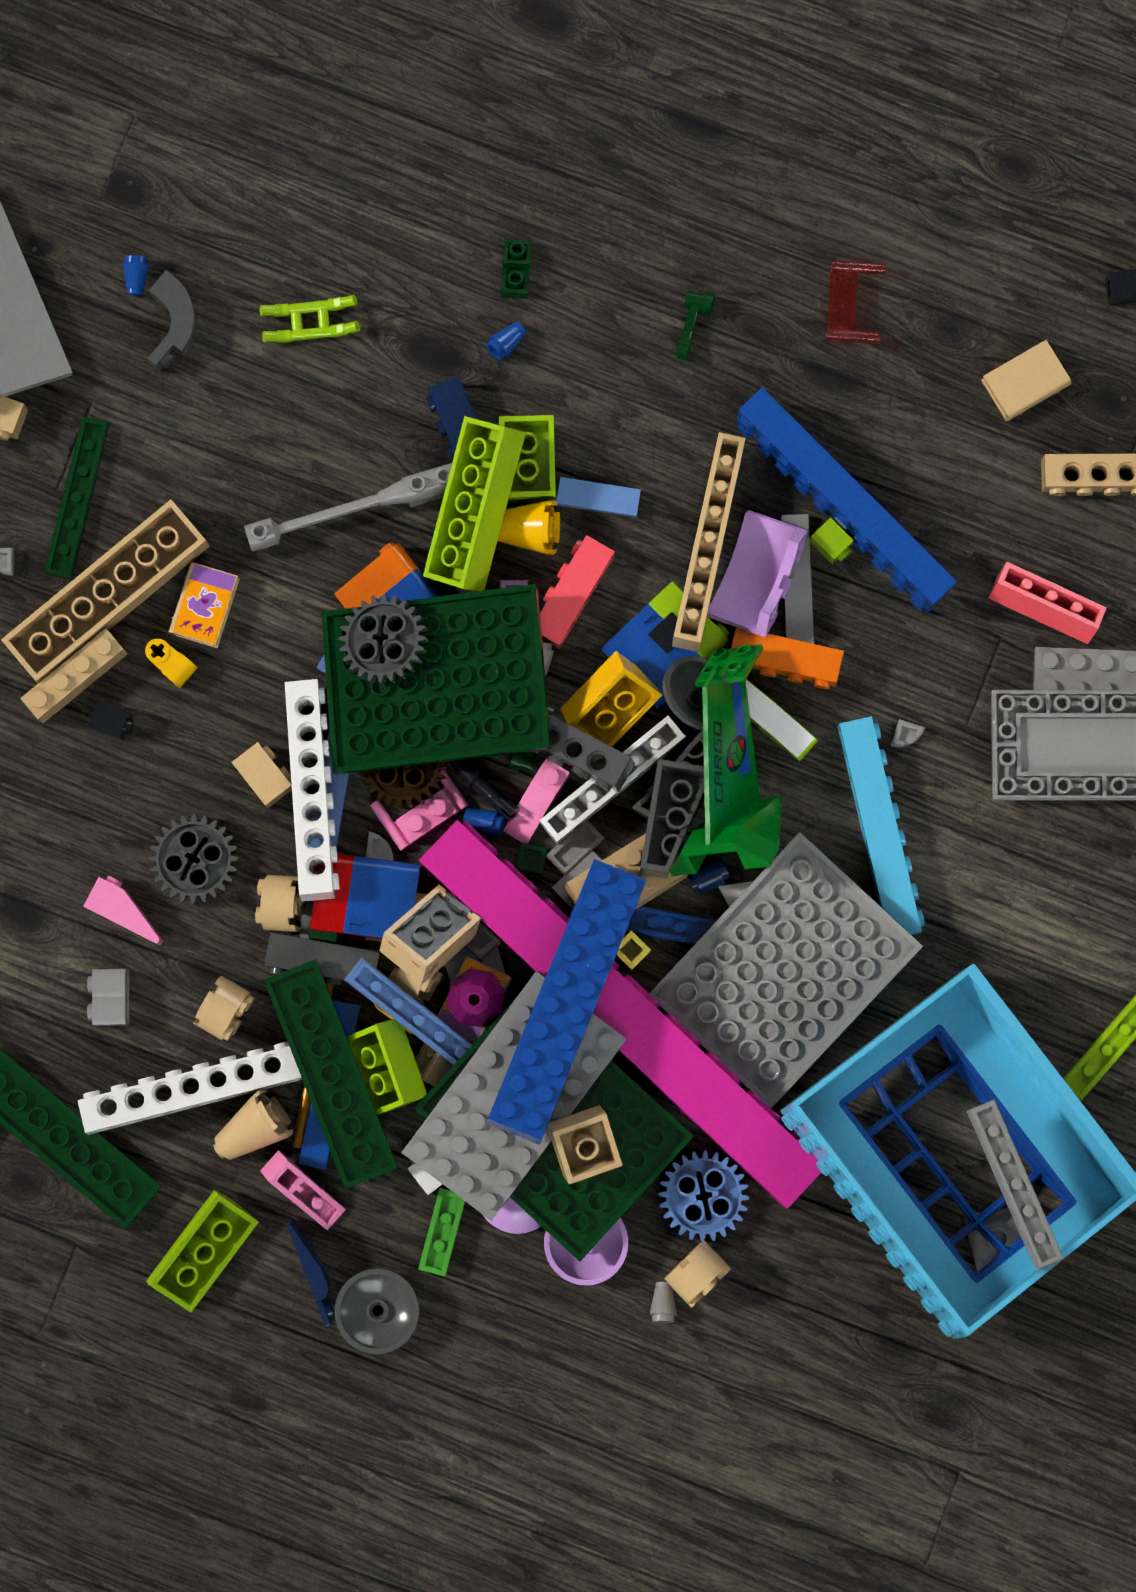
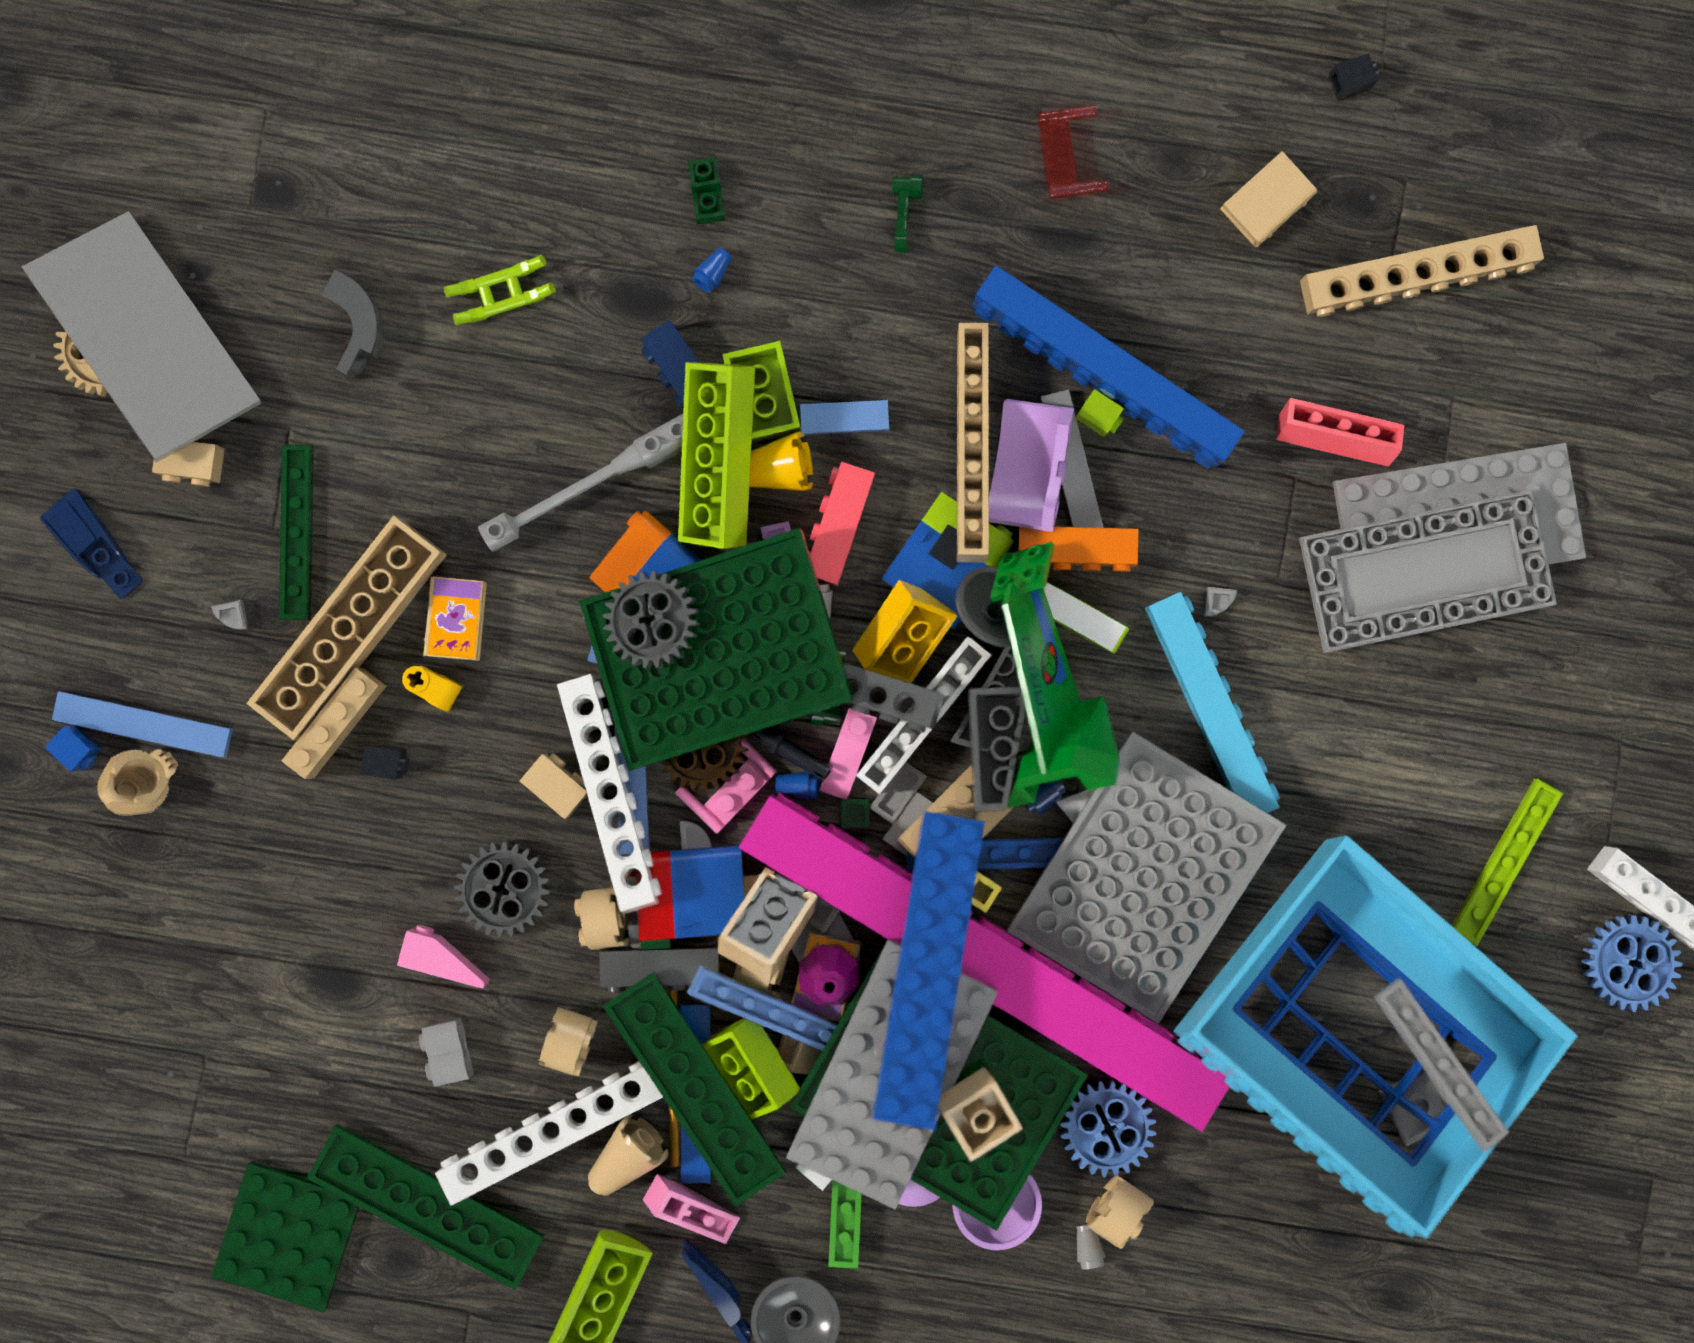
camera: 15 degrees left, 5 degrees up
blue cone [122,255,149,295] -> none

